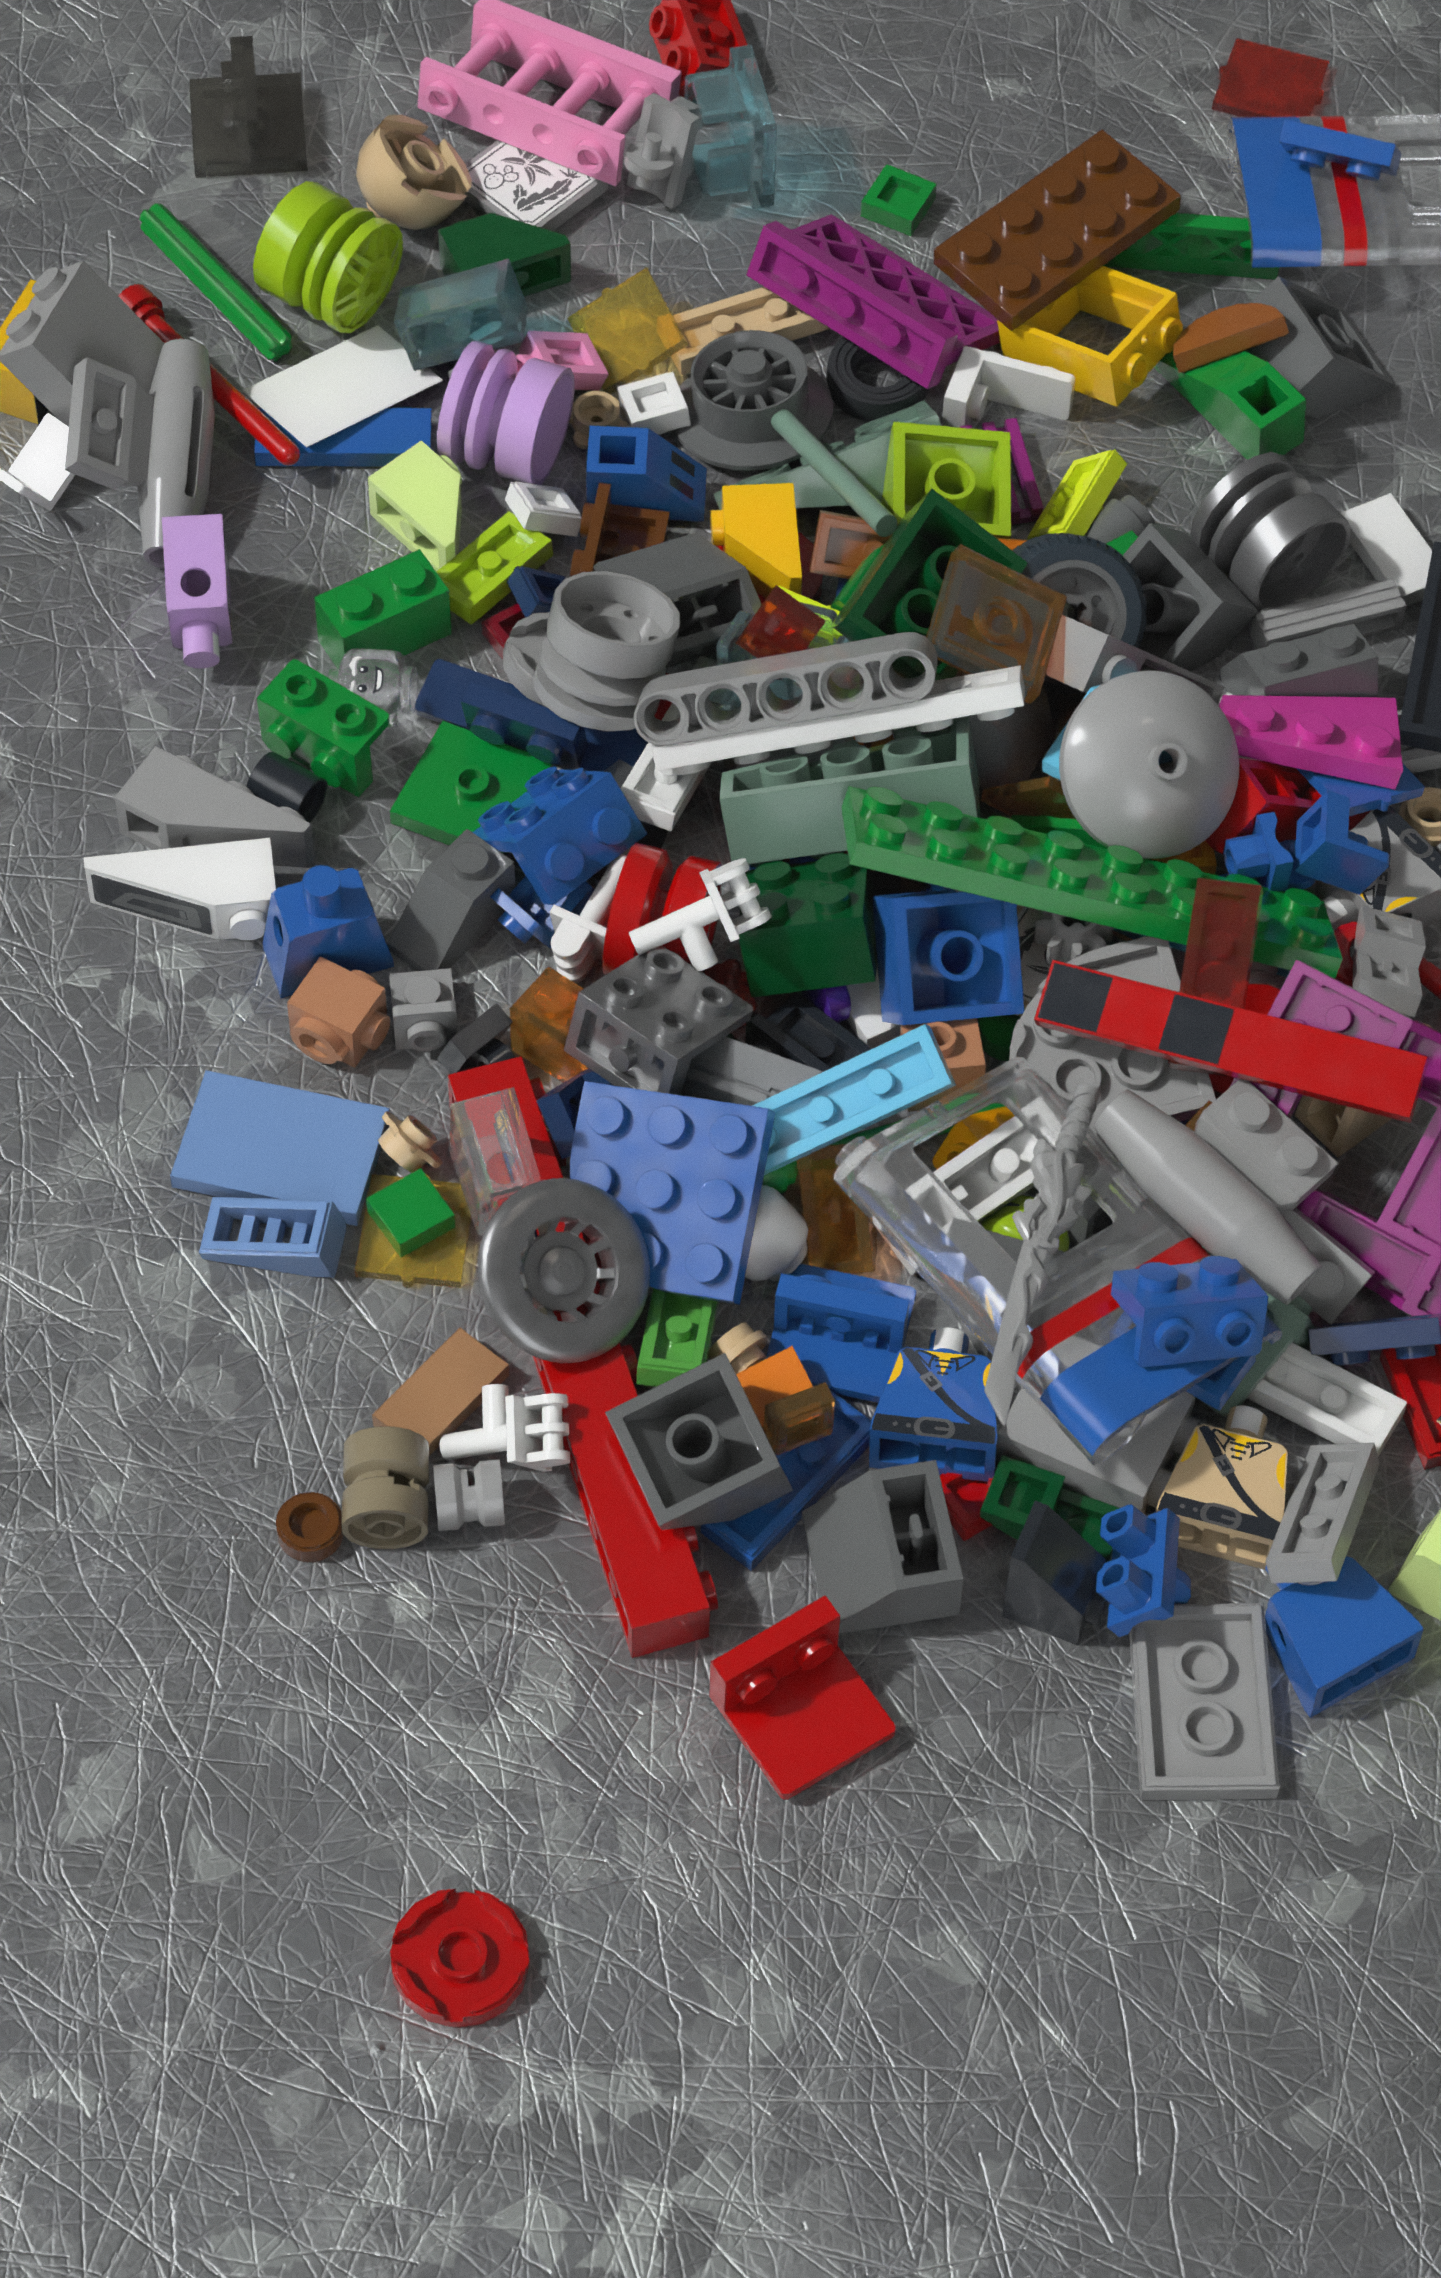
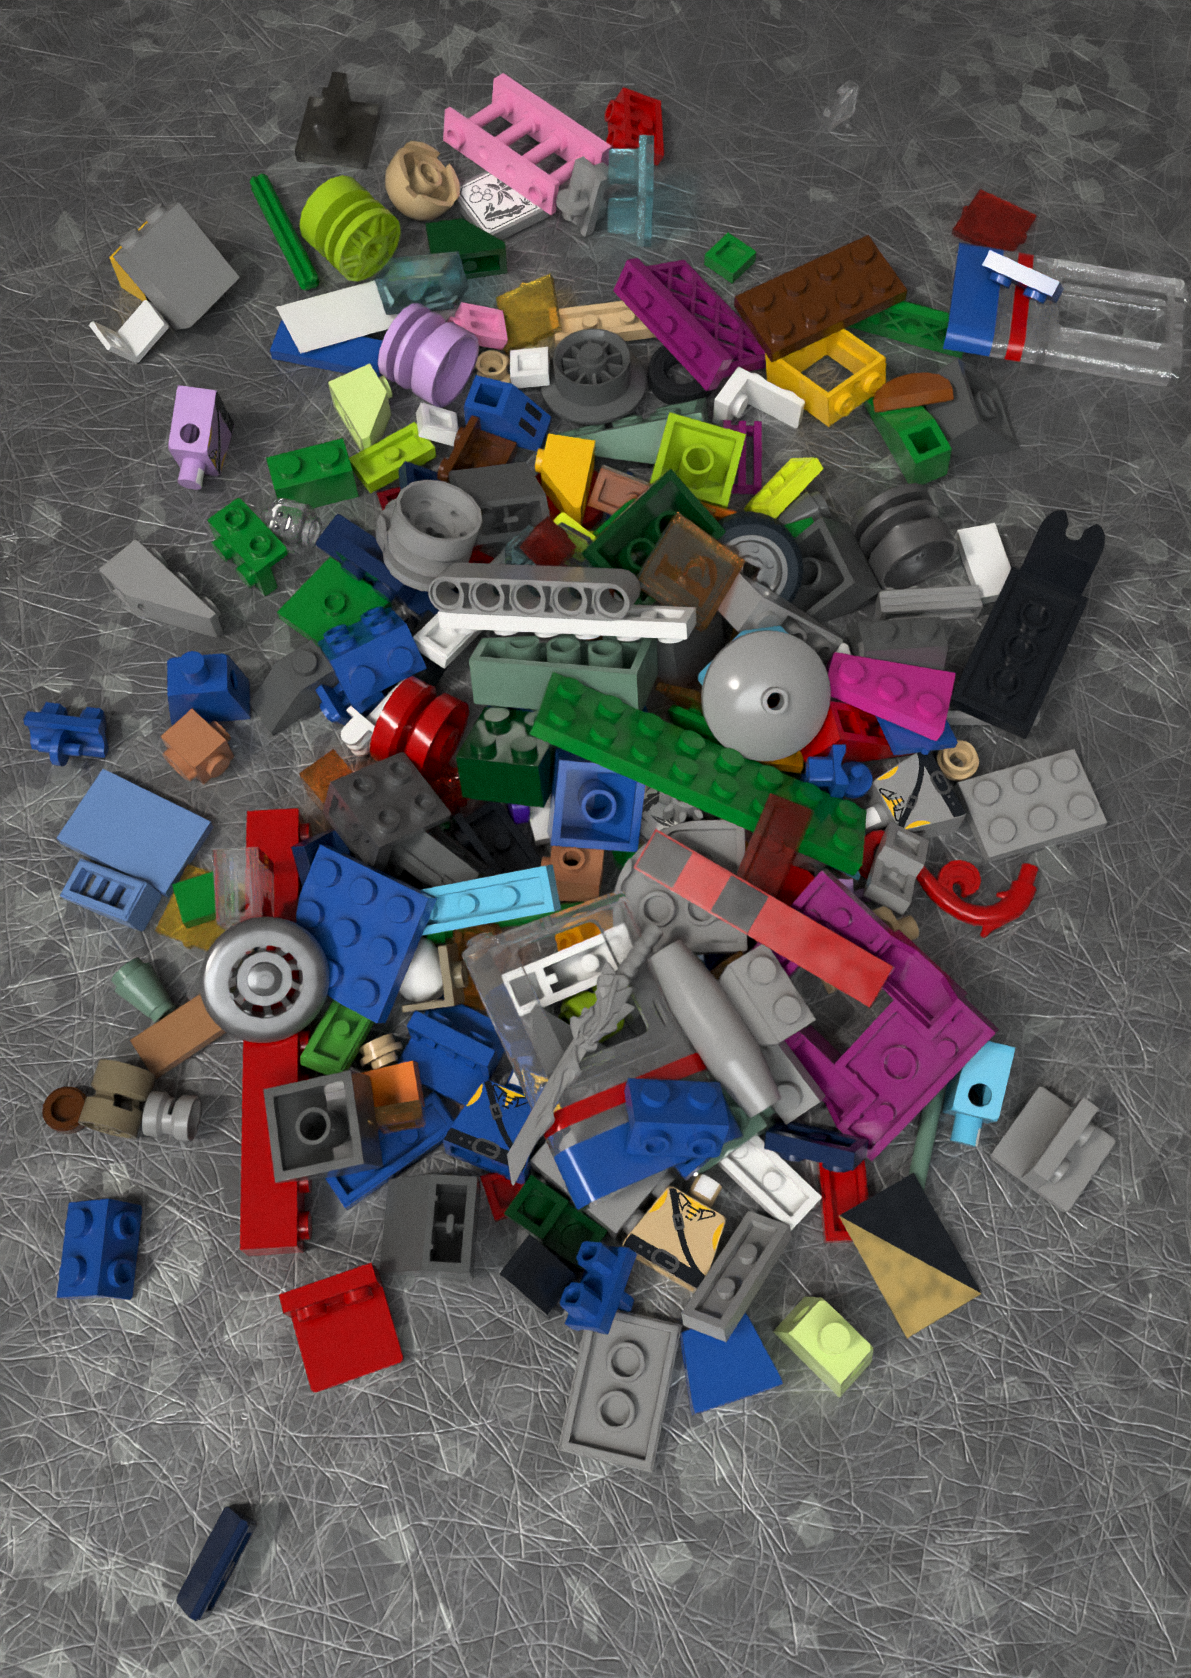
camera: 15 degrees right, 10 degrees up
light grey plate [64,339,215,569] -> none
white slope [84,838,276,940] -> none
red piece [118,284,300,466] -> none
black beam [246,751,328,823] -> none
tan plate [378,1111,443,1173] -> none
light grey bracket [389,968,458,1051] -> none
red tile [390,1888,530,2028] -> none
black tile [438,1003,516,1074] -> none
white arm [439,1384,570,1472] -> none
white arm [628,858,771,971] -> none
sand green bar [771,409,897,537] -> none
blue panel [1294,790,1389,895] -> none
none -> blue hips [23,702,109,767]
none -> blue bracket [57,1199,142,1300]
none -> sand green cone [111,957,176,1023]
none -> dark blue slope [176,1507,257,1621]
none -> dark tan bracket [402,943,468,1012]

